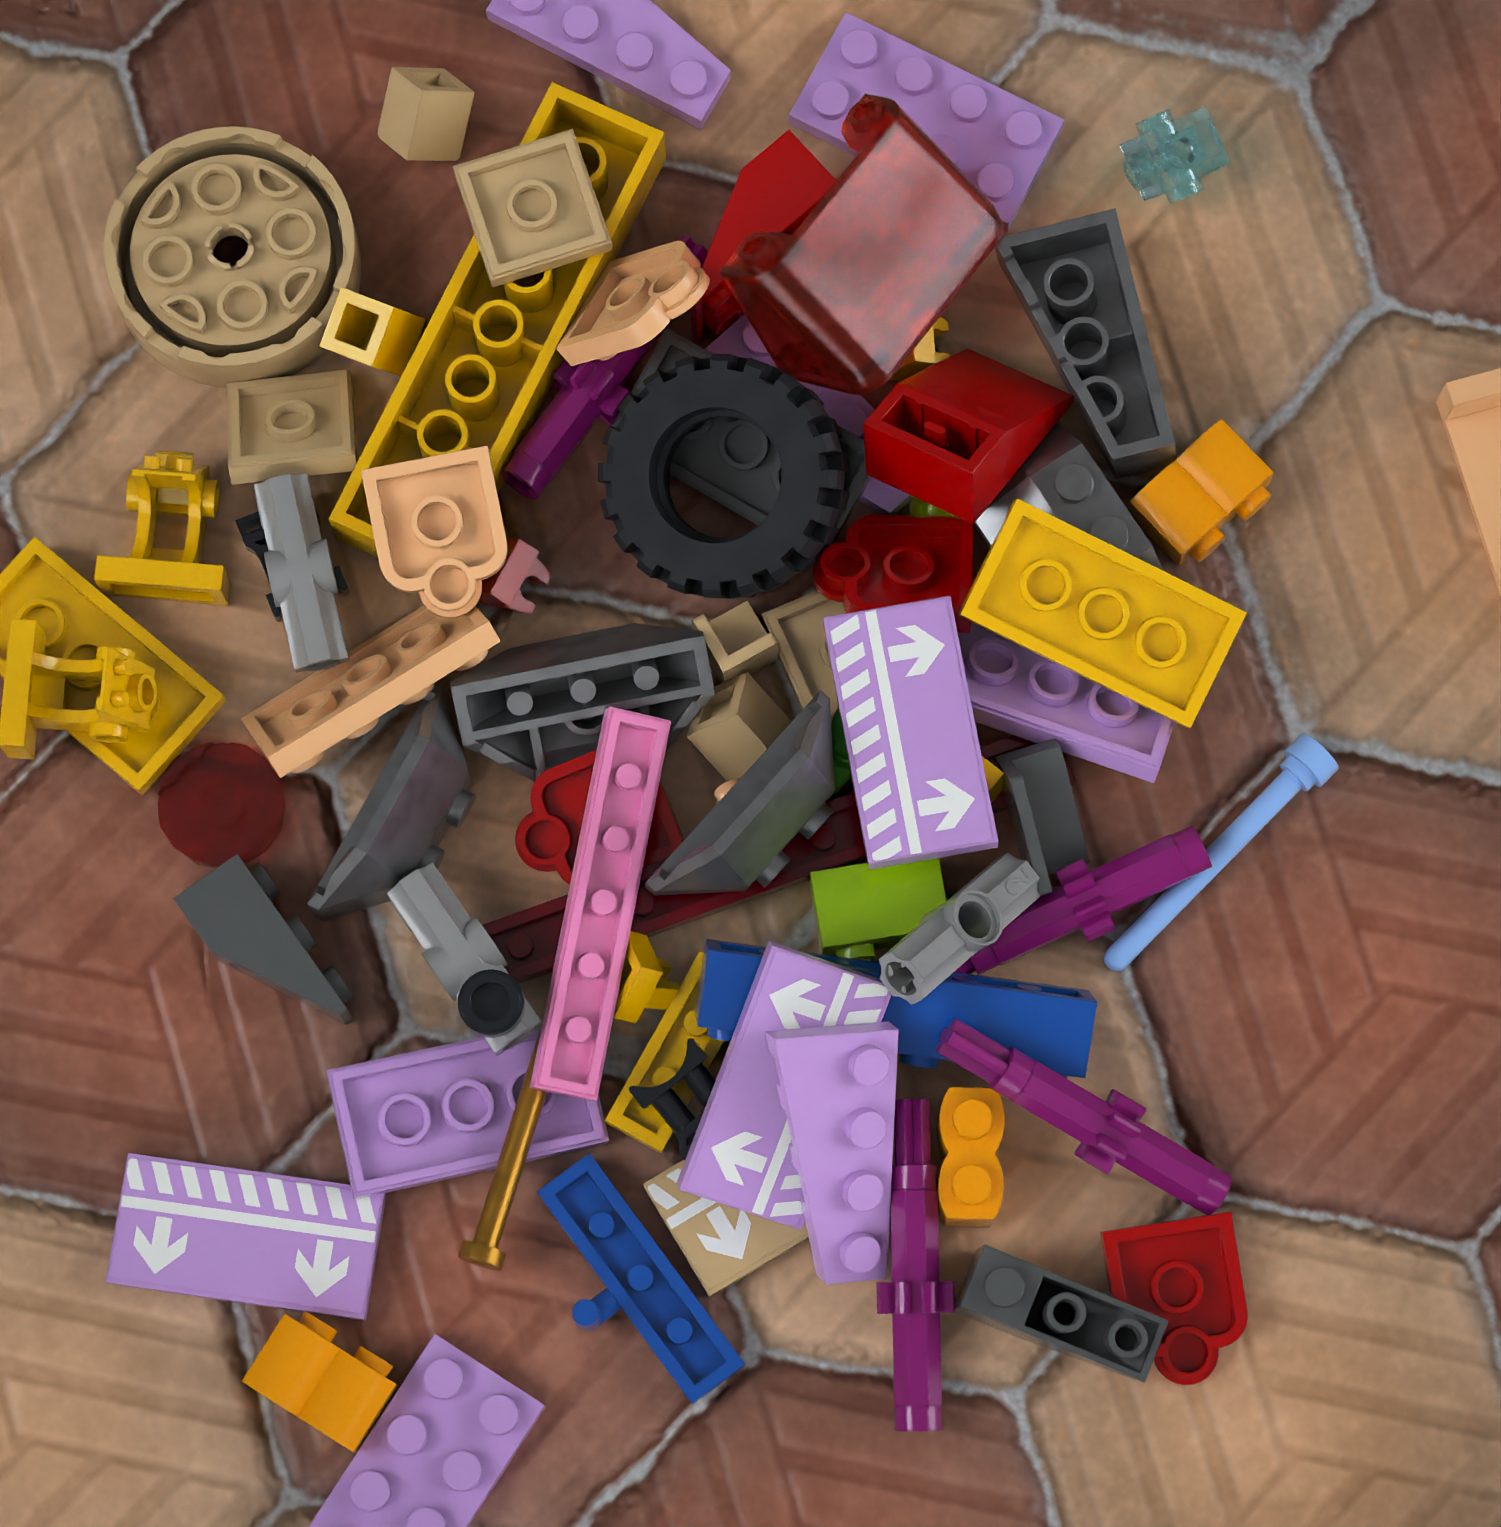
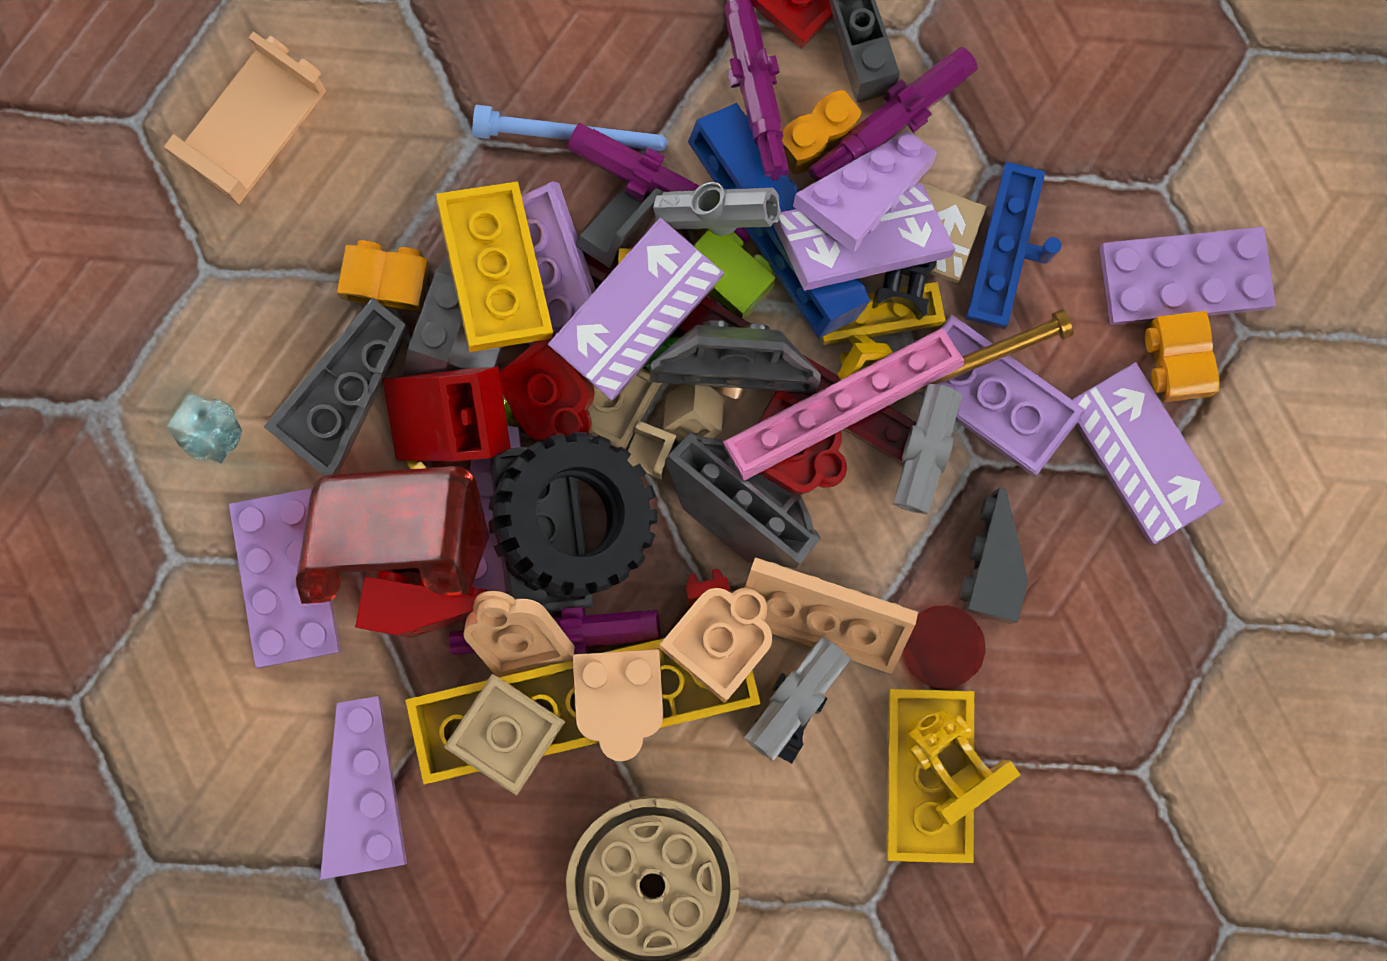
camera: 130 degrees left, 5 degrees up
yellow tile [94,451,231,606] -> none
tan tile [226,369,357,485] -> none
flat silver wedge [307,683,476,921] -> none
yellow brick [319,287,426,376] -> none
tan panel [378,67,475,161] -> none
black tile [458,969,525,1038] -> none
none -> light nougat plate [573,649,663,761]

